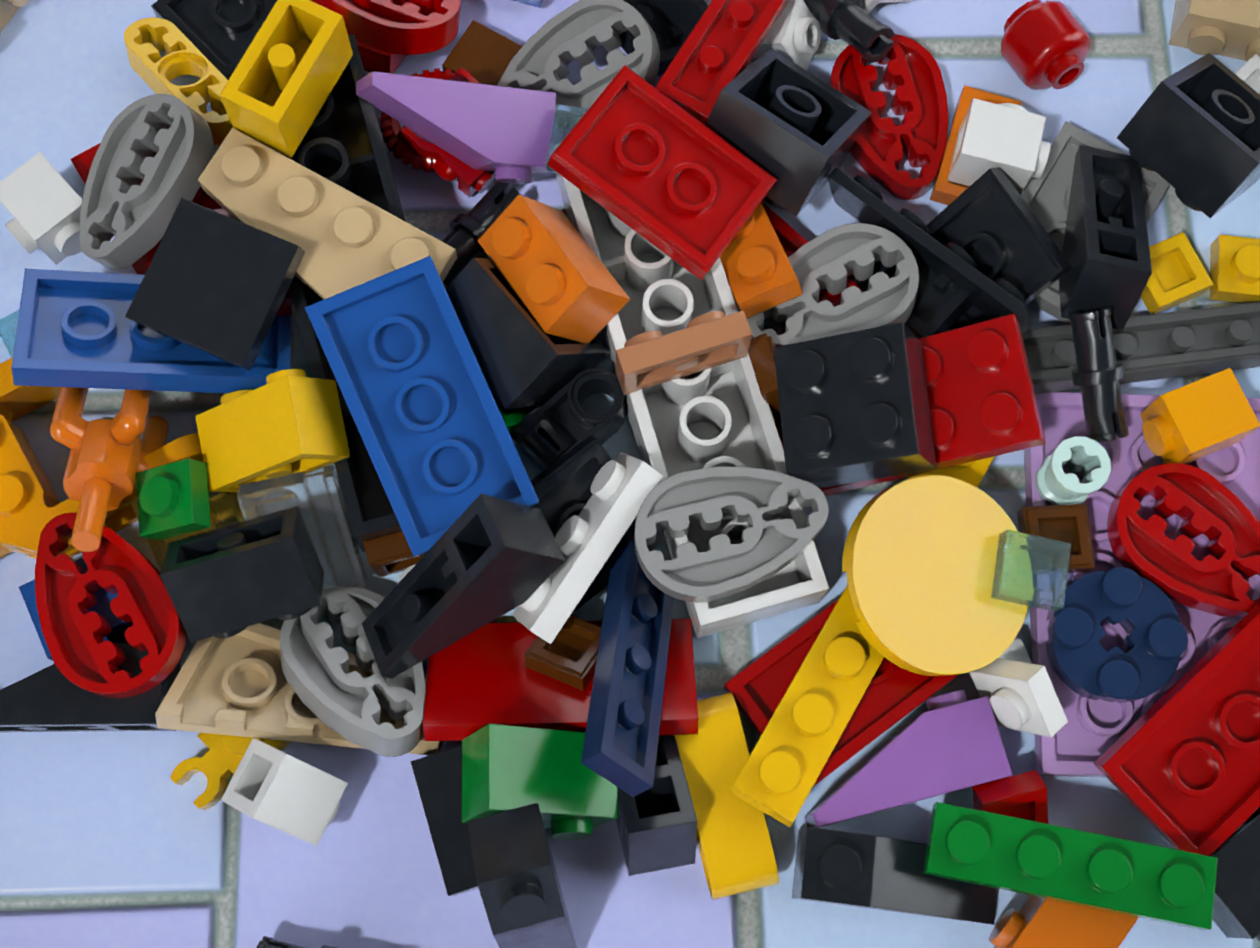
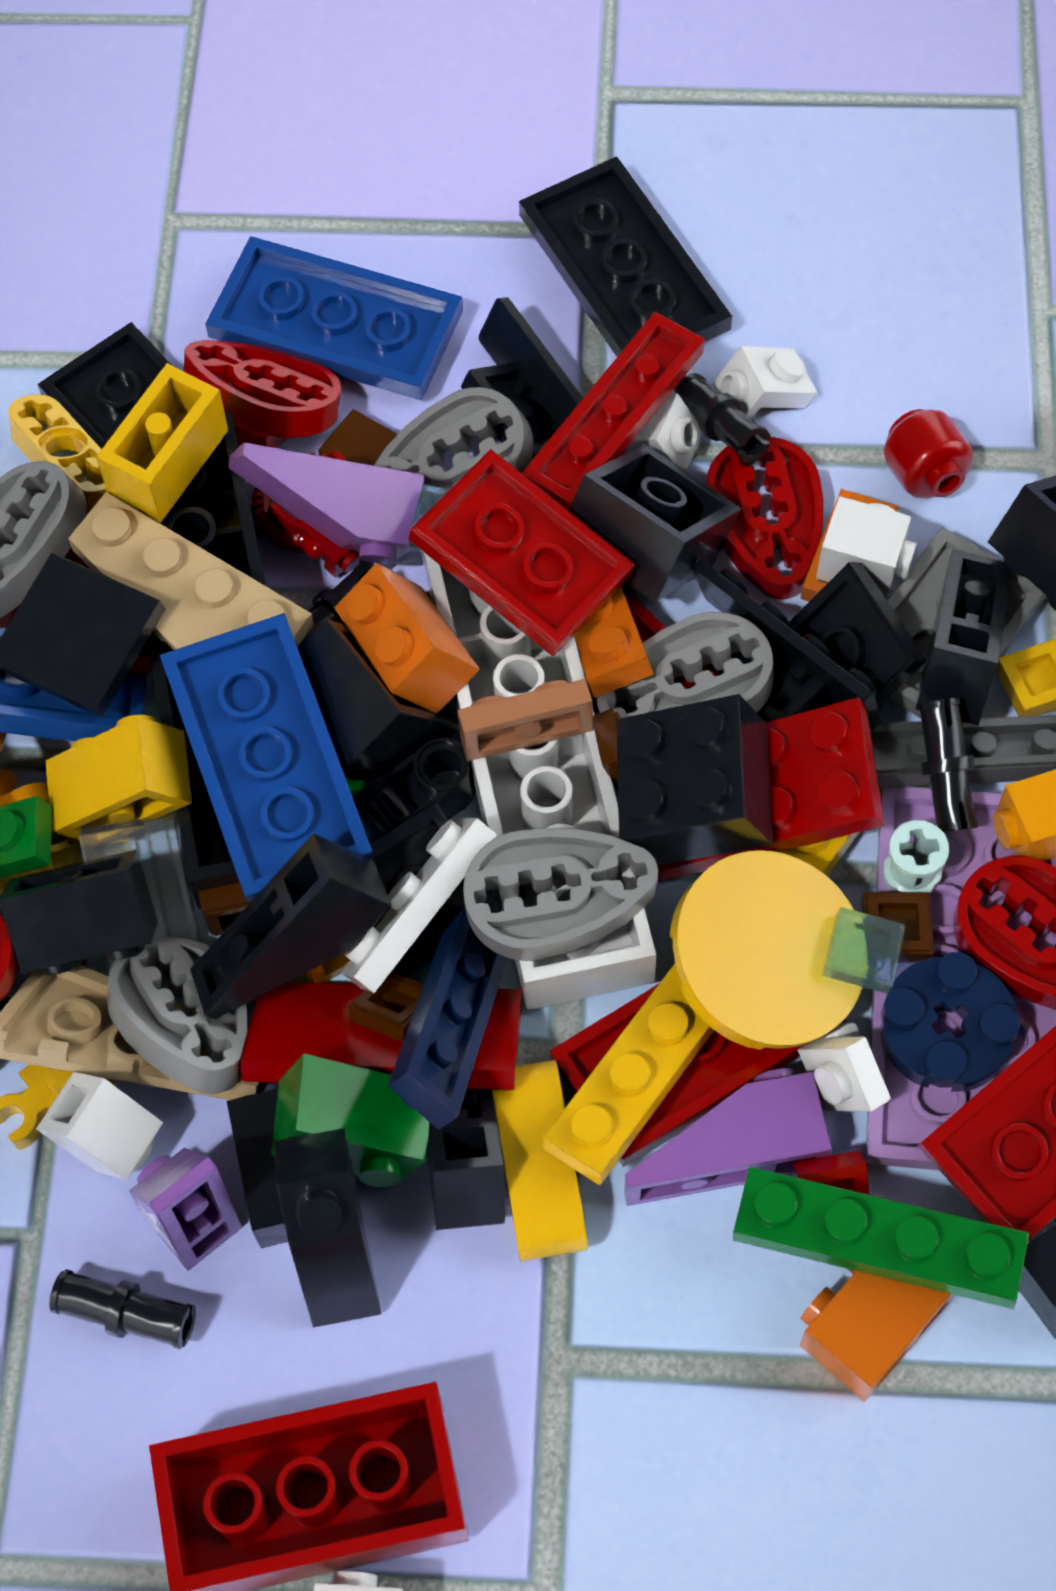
camera: 10 degrees right, 10 degrees down
black slope [792,827,997,925] -> none
none -> medium lavender slope [129,1147,242,1271]

